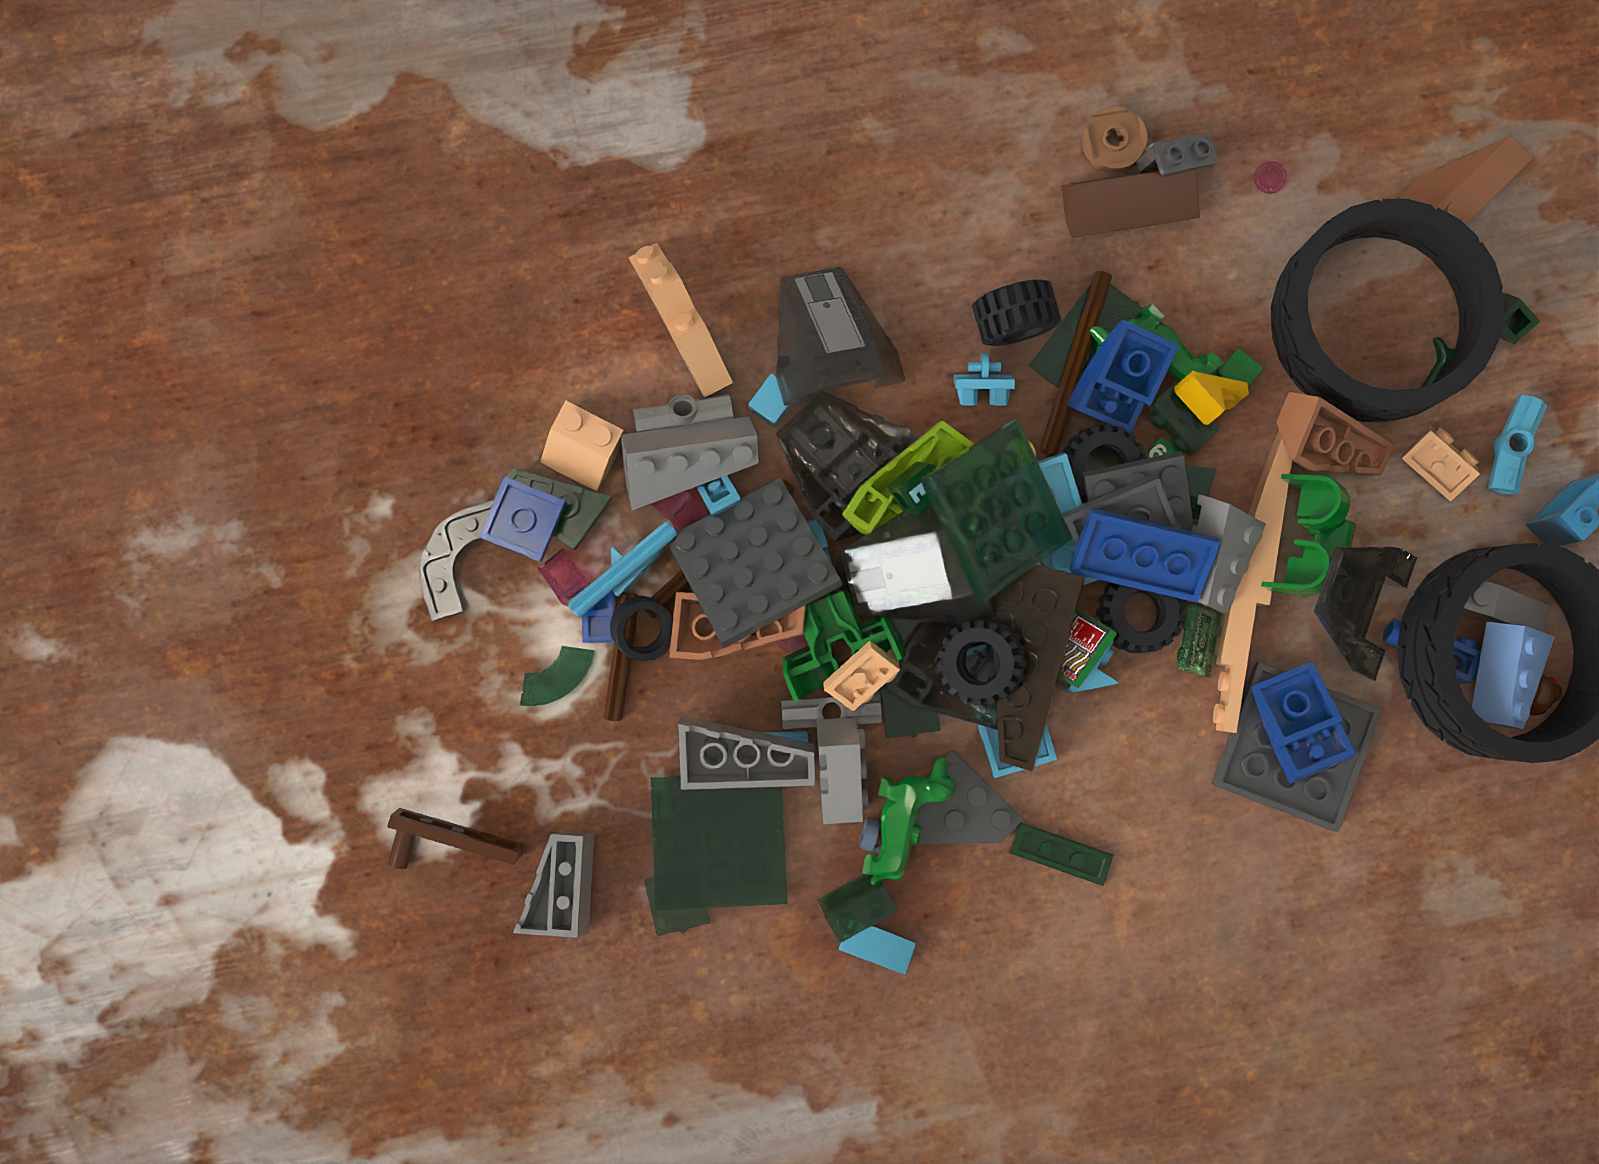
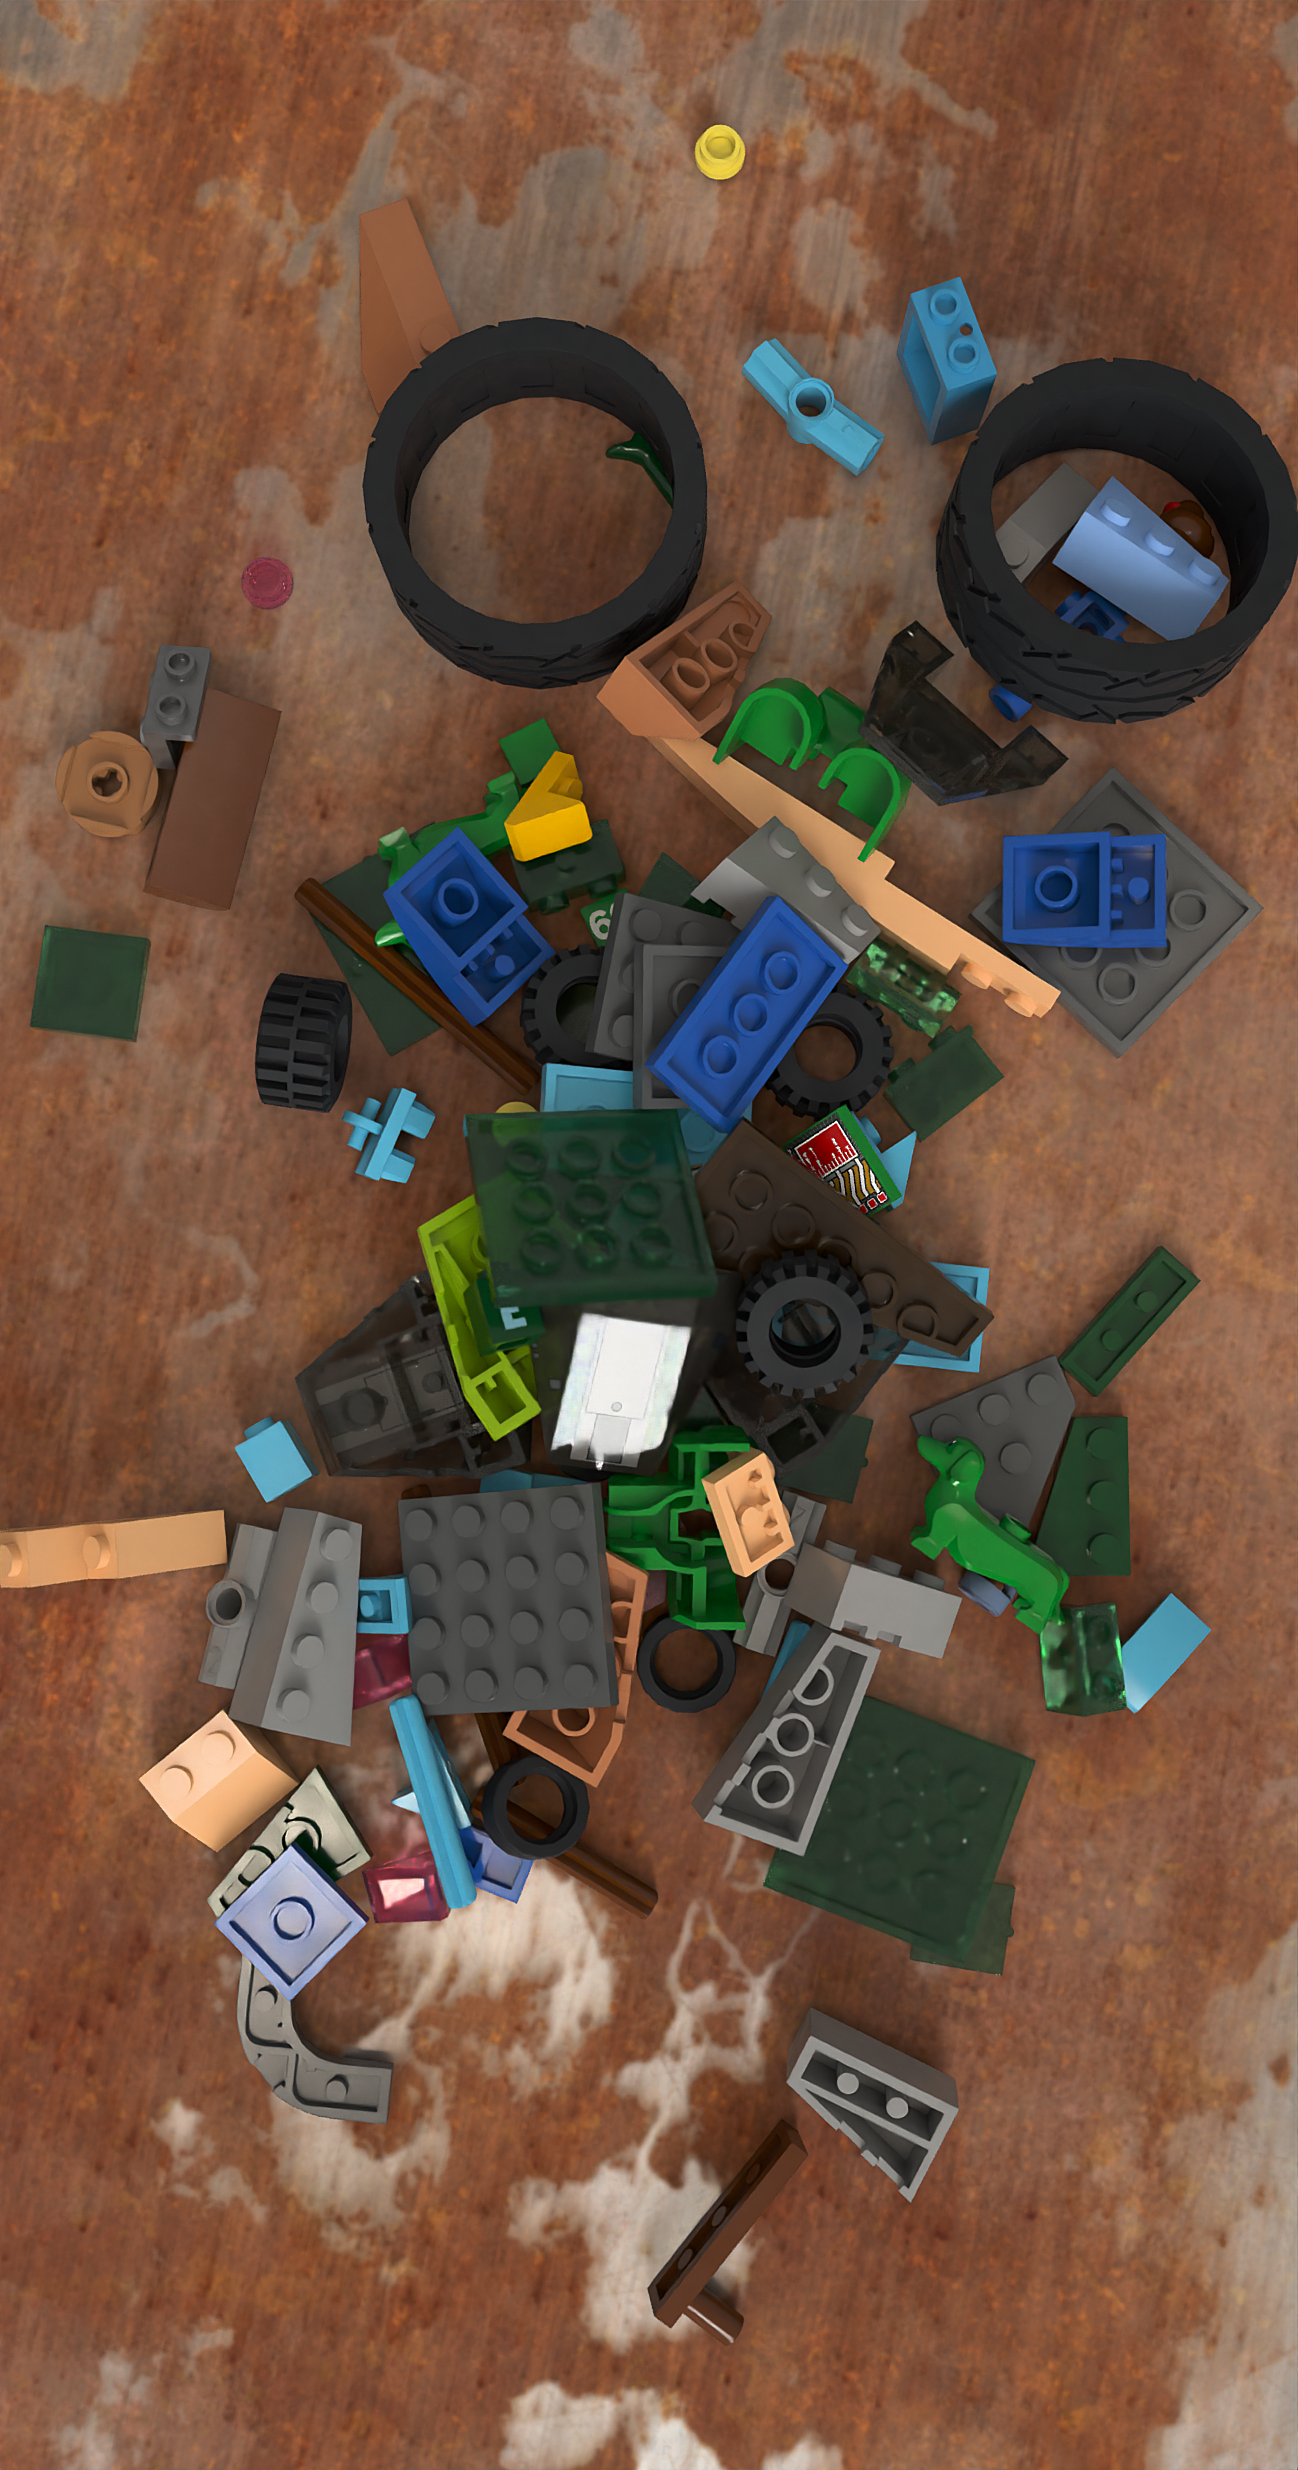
camera: 65 degrees left, 0 degrees up
clear green tile [520,646,595,706] -> none
clear smoke wedge [776,267,906,406] -> none
light nougat bracket [1401,425,1480,502] -> none
dark green brick [1500,293,1540,345] -> none
none -> clear green tile [30,925,151,1043]
none -> black tyre [637,1612,736,1713]
none -> clear green bracket [882,1024,1004,1143]
none -> dark green wing [1033,1417,1131,1576]

